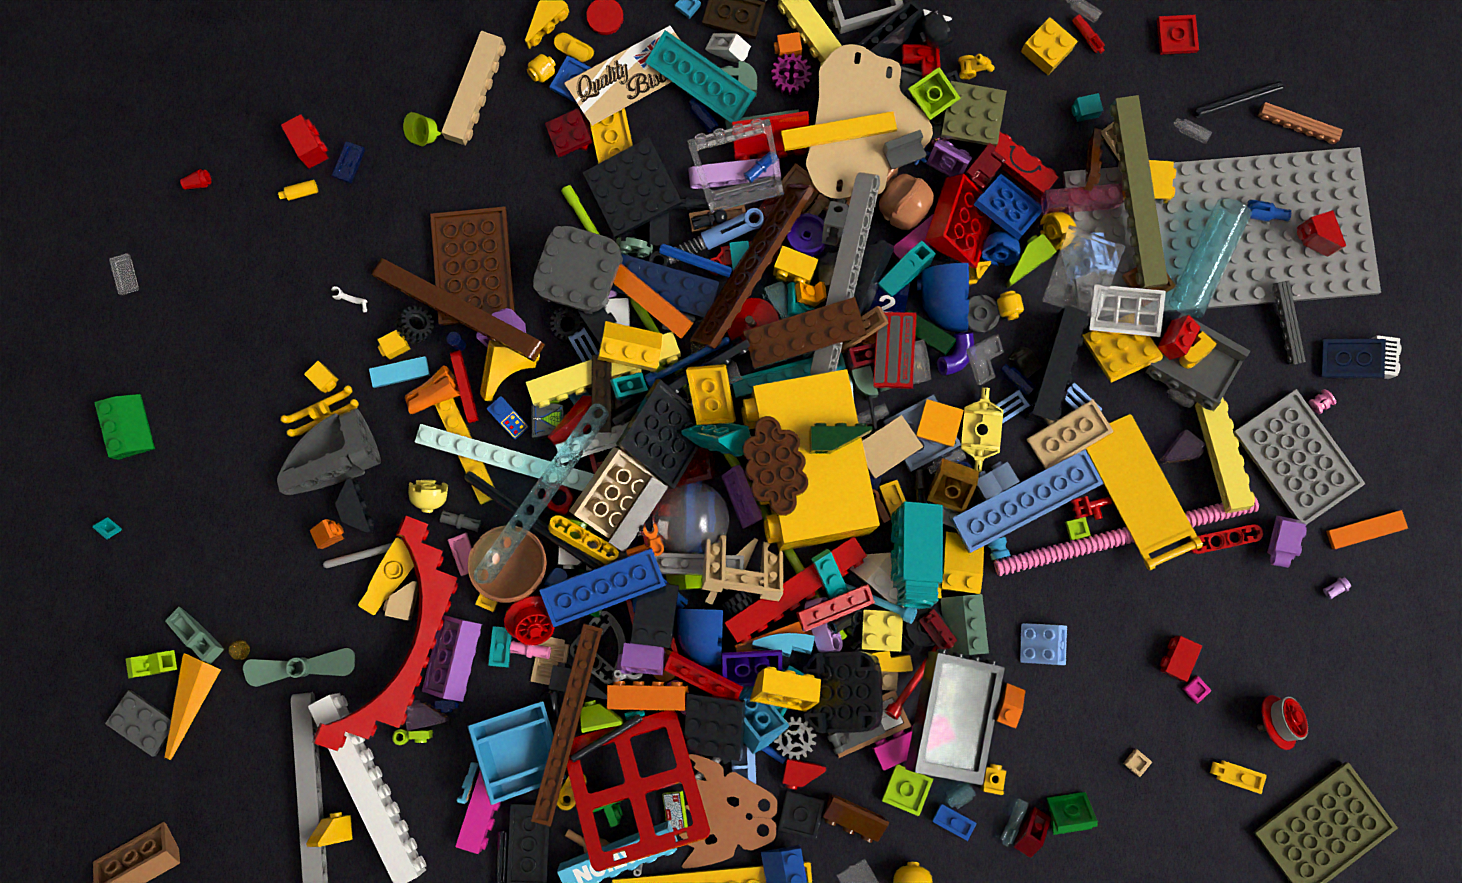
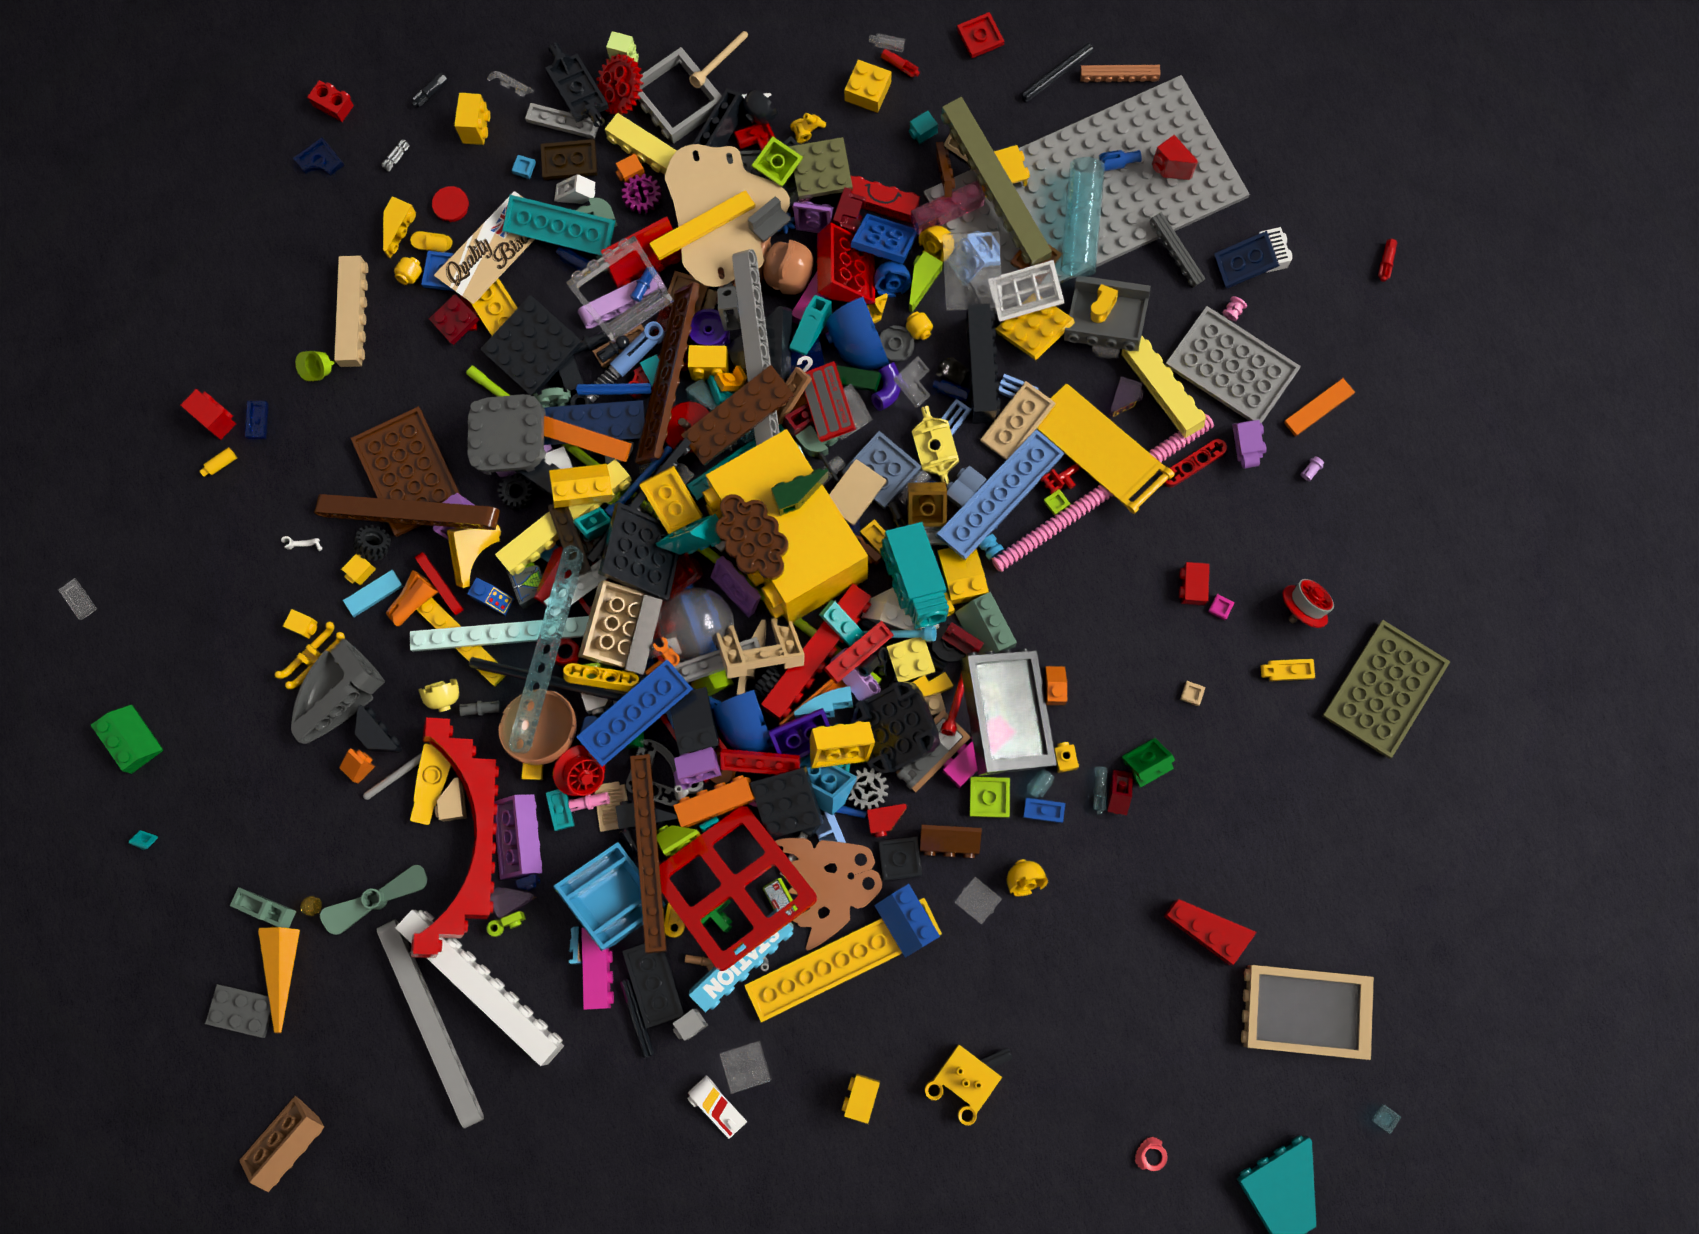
camera: 15 degrees left, 5 degrees down
lime brick [126,650,177,678] -> none
red cone [180,169,211,190] -> none
yellow slope [306,812,352,847] -> none
clear blue cylinder [447,332,466,351] -> none
bright pink tile [448,533,472,576] -> none
light blue tile [568,328,599,362] -> none
black bar [570,714,643,763] -> none
light orange tile [916,399,964,447] -> none
light blue bracket [1020,623,1067,665] -> none
red brick [1157,315,1201,360] -> none
clear cylinder [1173,118,1212,144] -> none

